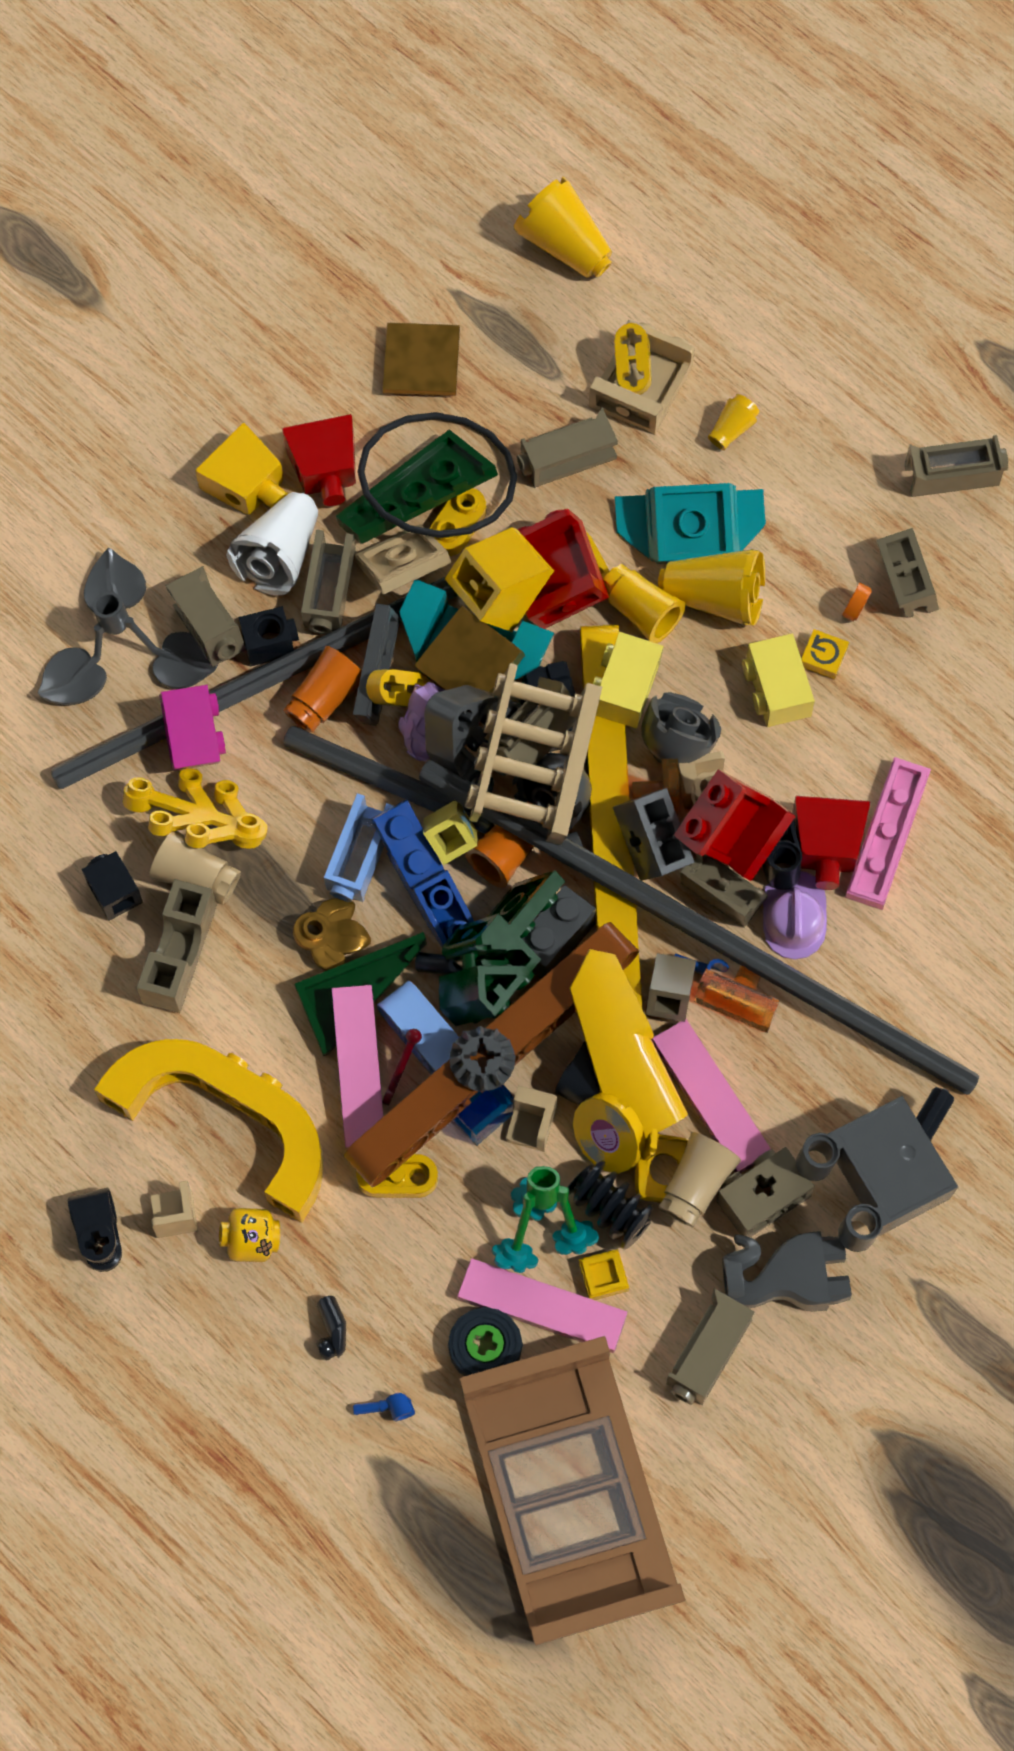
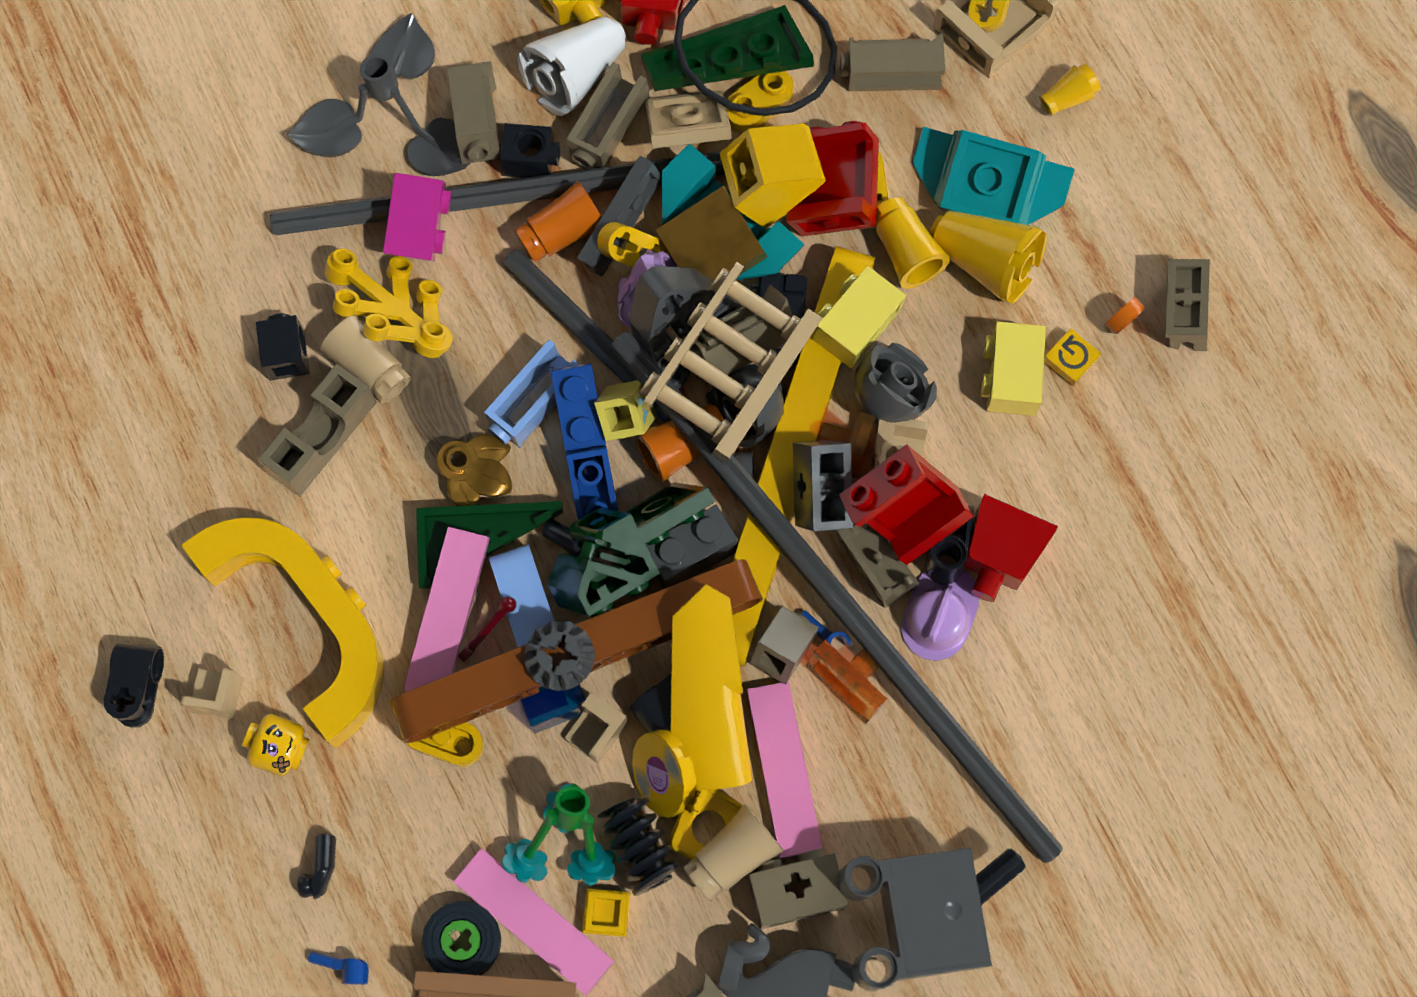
camera: 20 degrees right, 5 degrees up
bright pink tile [845,757,931,910] -> none
dark tan window [905,435,1008,497] -> none

